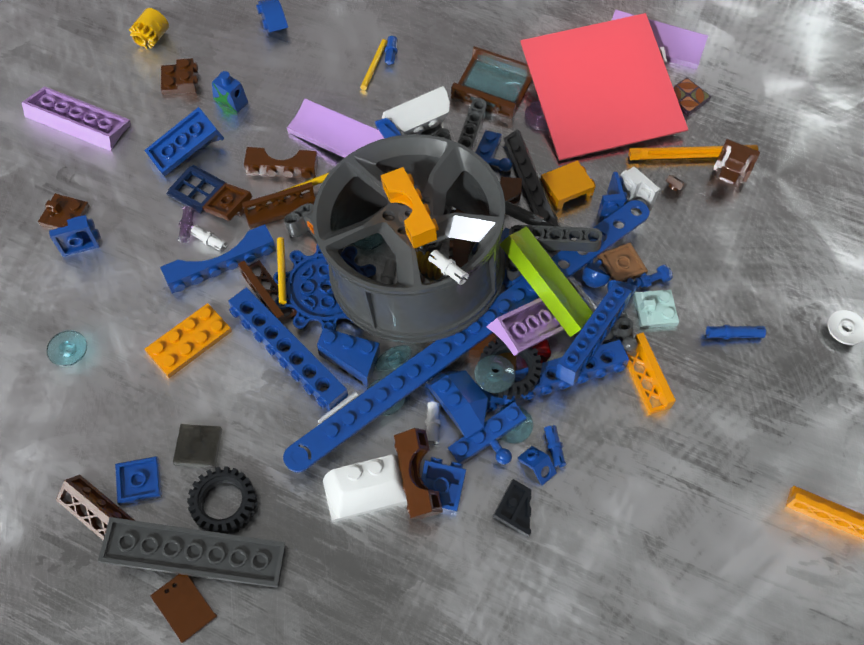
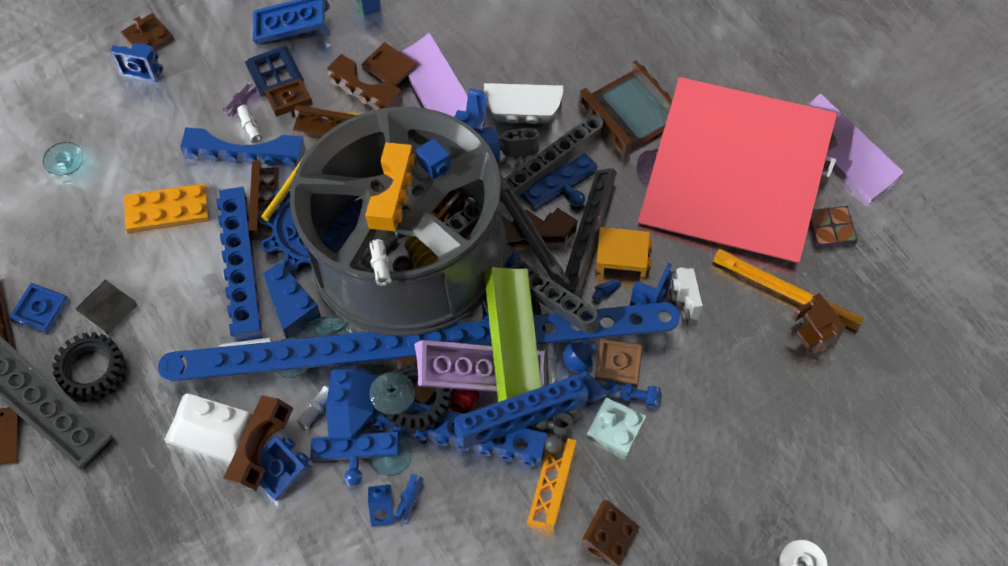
camera: 35 degrees right, 0 degrees up
yellow bar [360,39,388,90] -> none
blue axle [385,36,398,66] -> none
black wing [493,479,531,537] -> none
reddish brown plate [666,175,688,191] -> none
blue pin [706,324,766,340] -> none
none -> reddish brown container [361,42,418,86]
none -> blue brick [416,139,452,180]
none -> reddish brown plate [582,500,640,566]
none -> blue bar [592,279,621,302]

